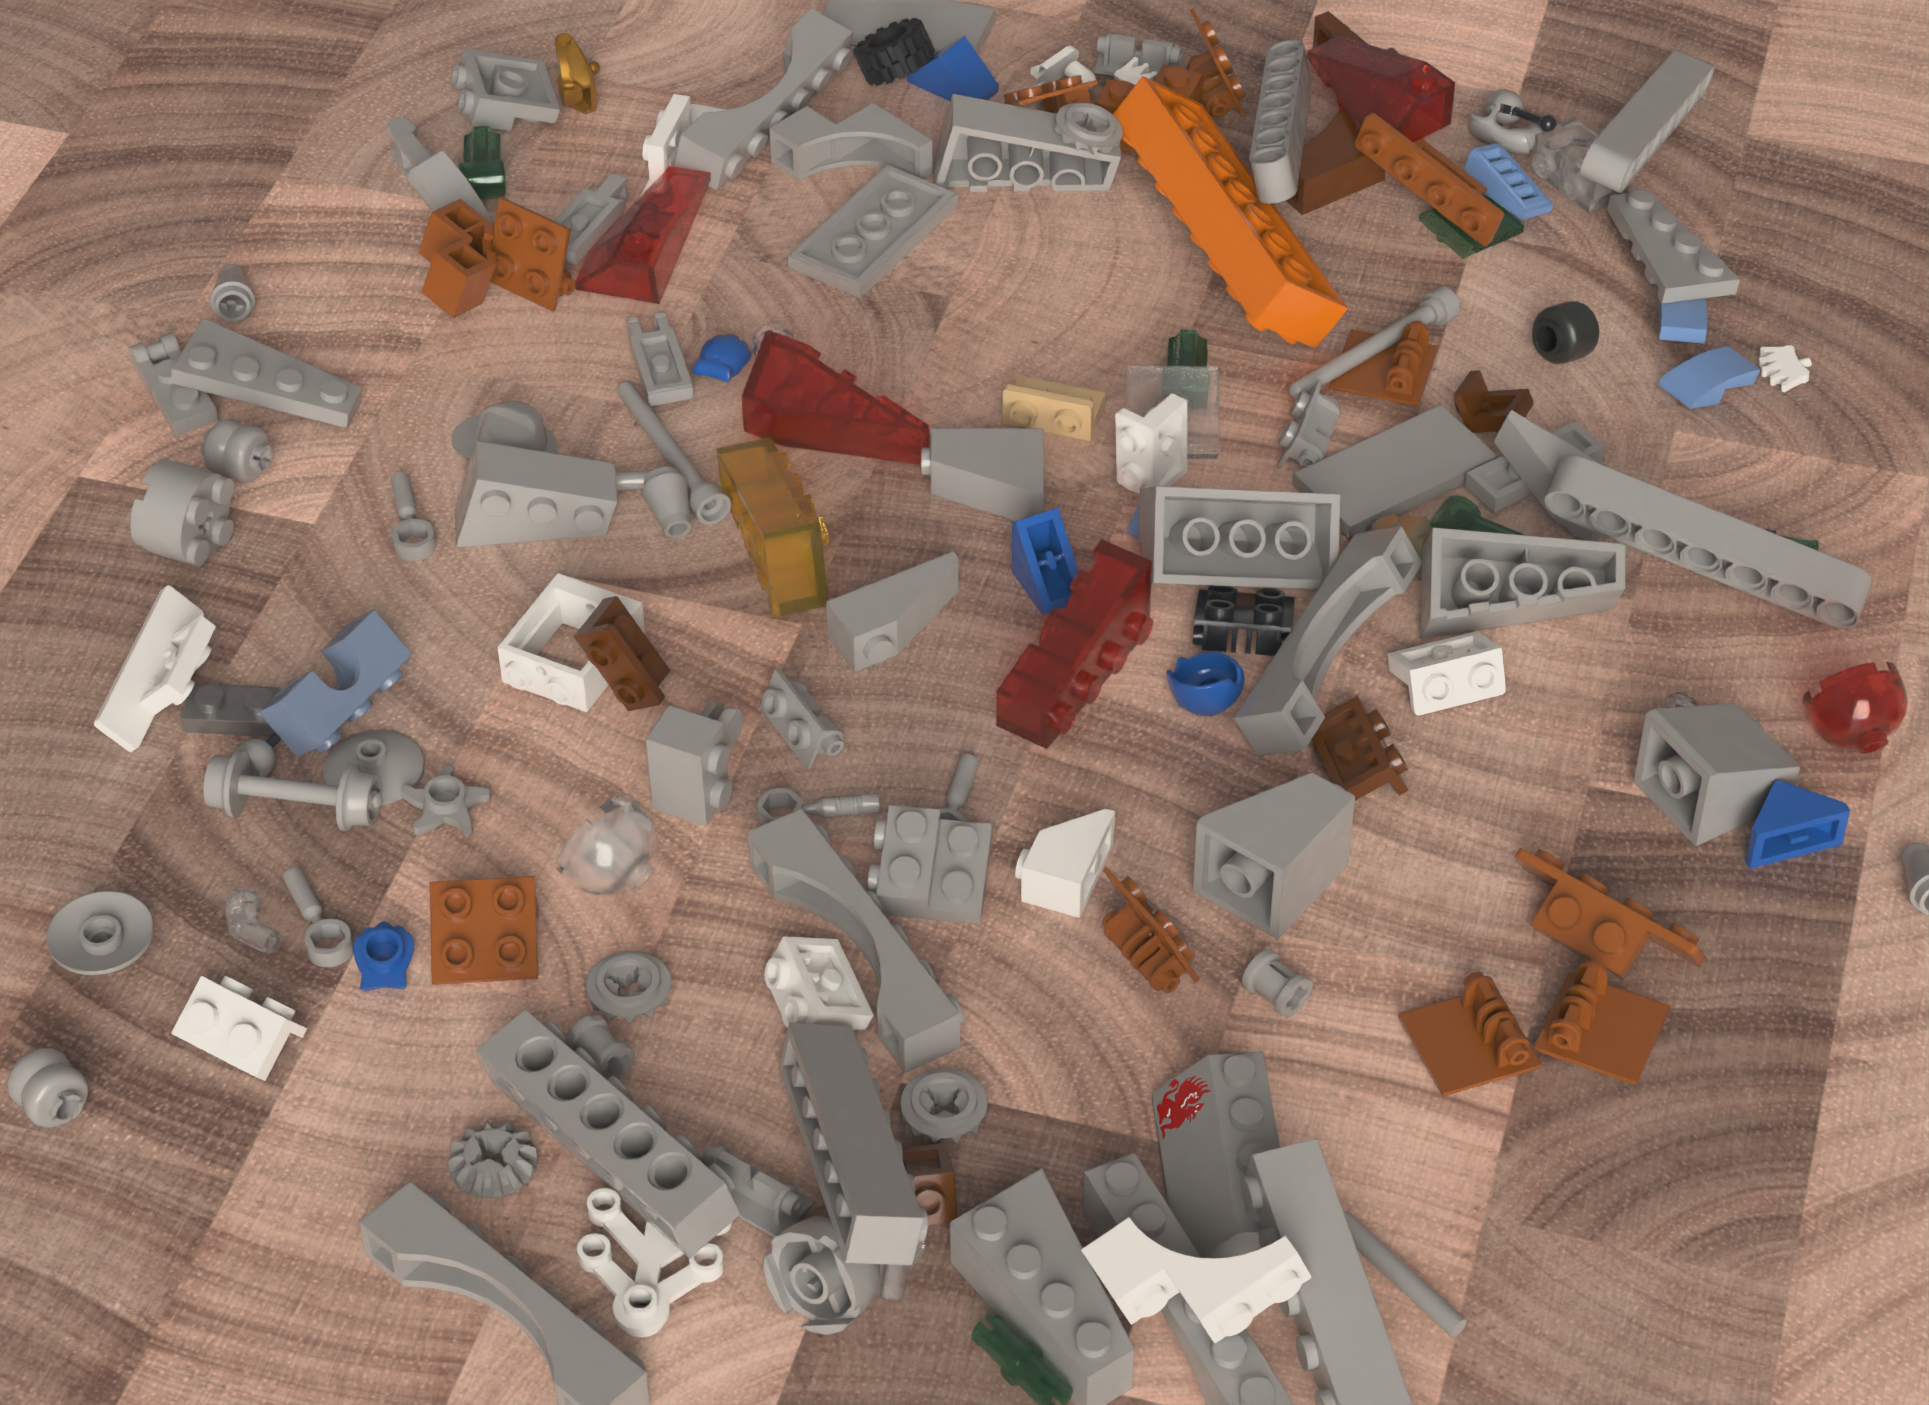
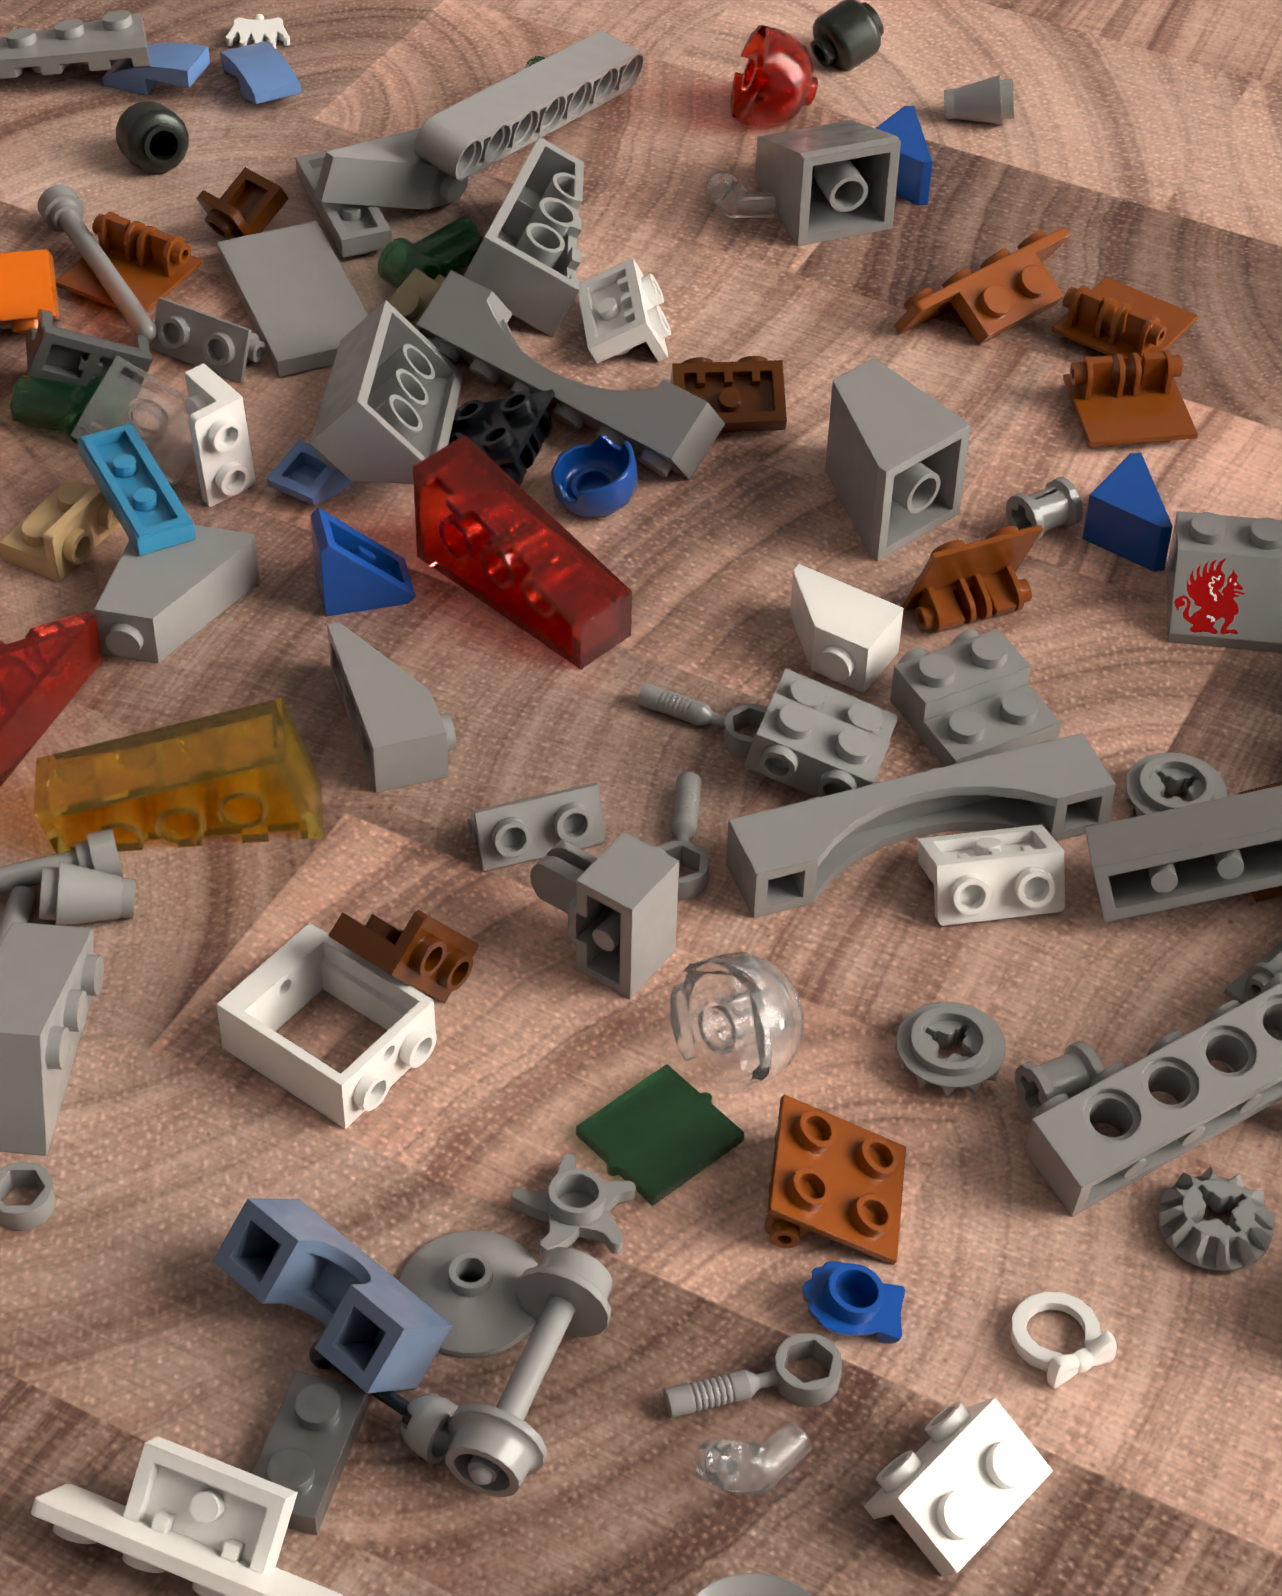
camera: 80 degrees left, 0 degrees up
none -> dark grey hinge [26,309,153,402]
none -> dark azure tile [77,423,196,556]
none -> clear green piece [576,1064,744,1206]
none -> light grey plate [890,629,1061,767]
none -> white piece [1011,1291,1117,1389]
none -> blue slope [1082,453,1173,571]

